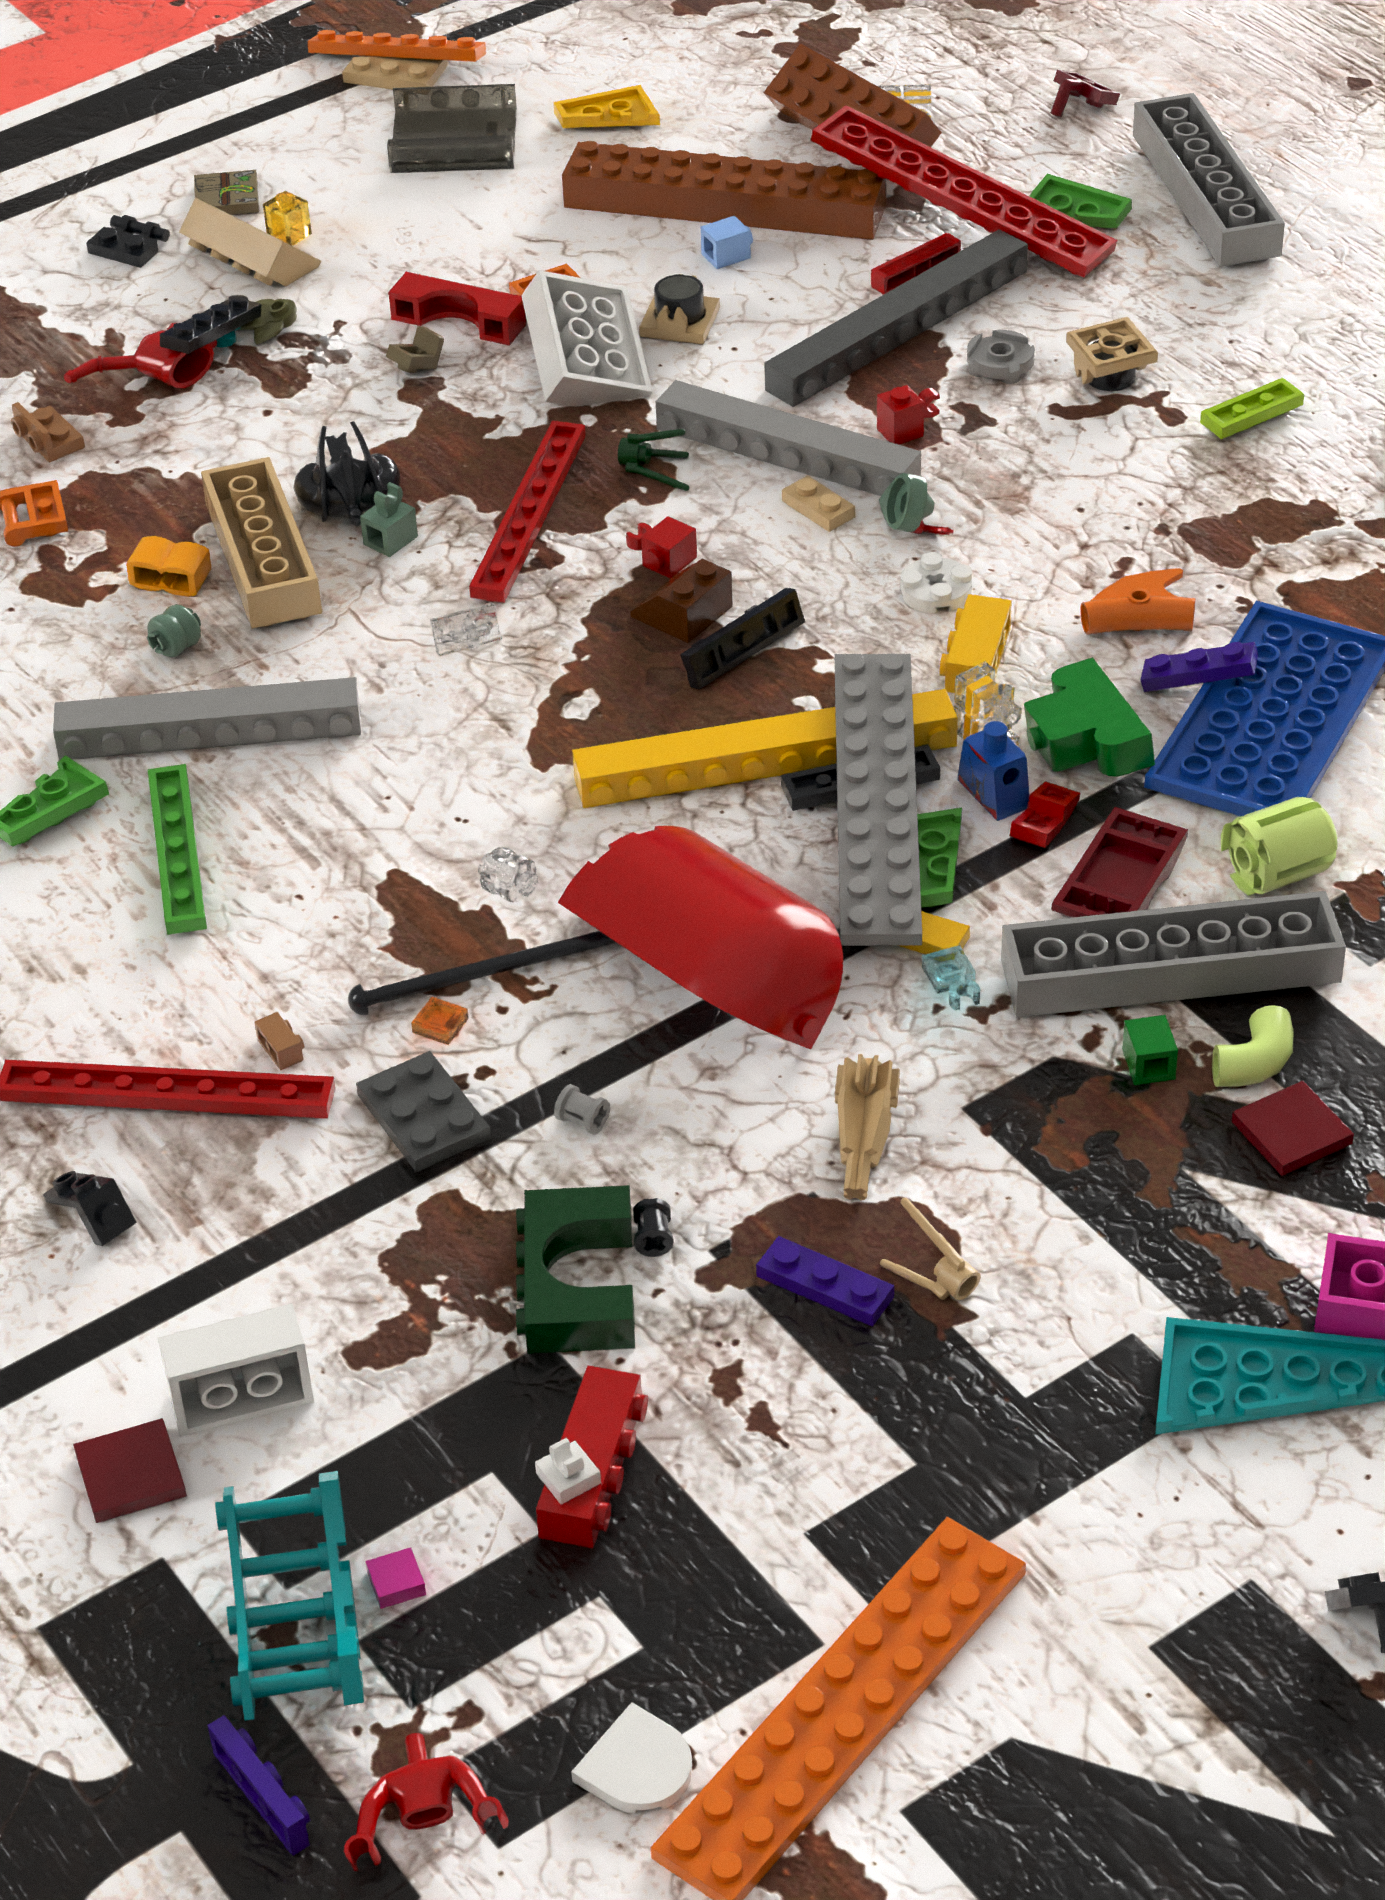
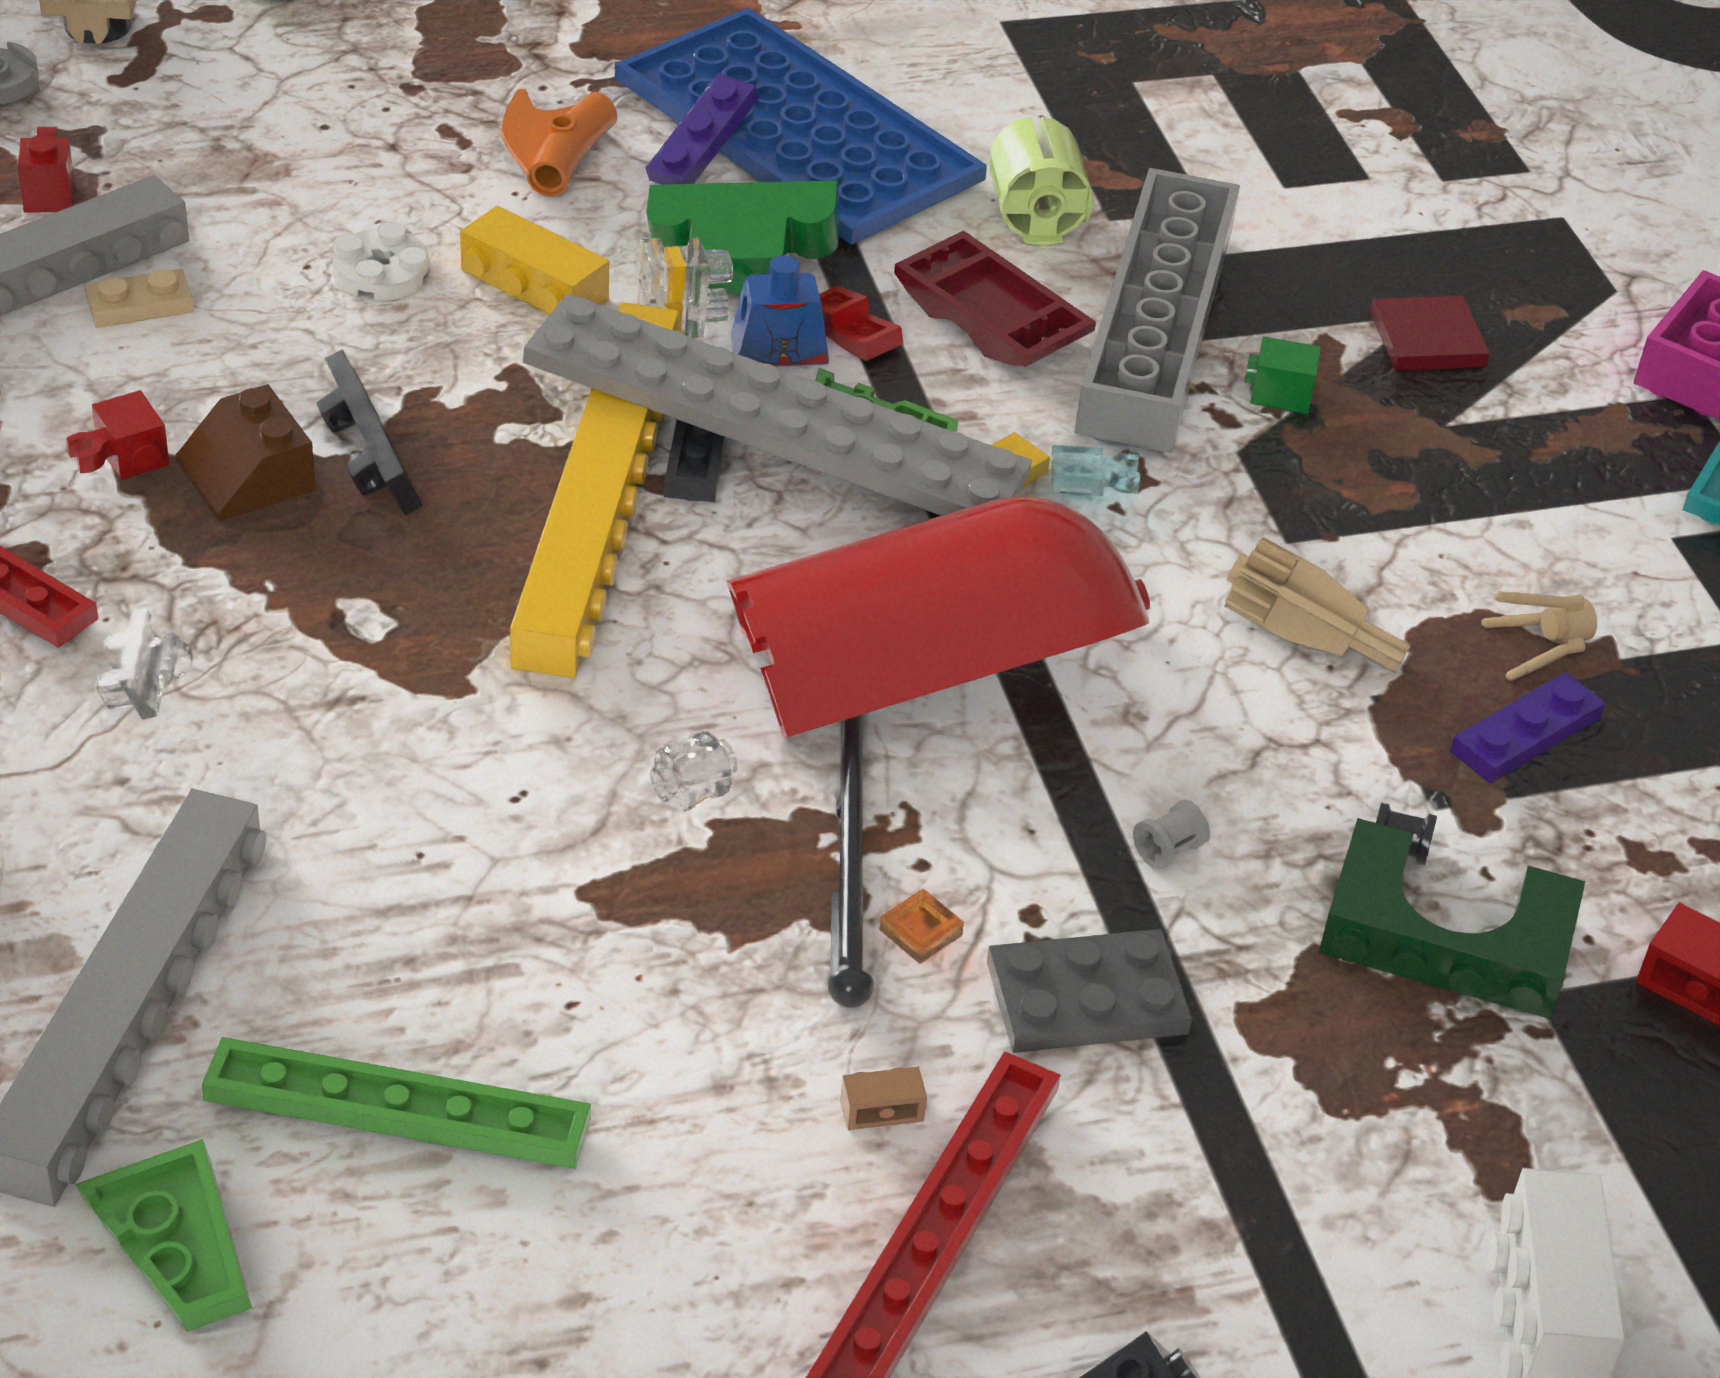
camera: 75 degrees left, 0 degrees up
sand green piece [879,473,954,535] -> none
yellowish green cylinder [1212,1005,1294,1087] -> none

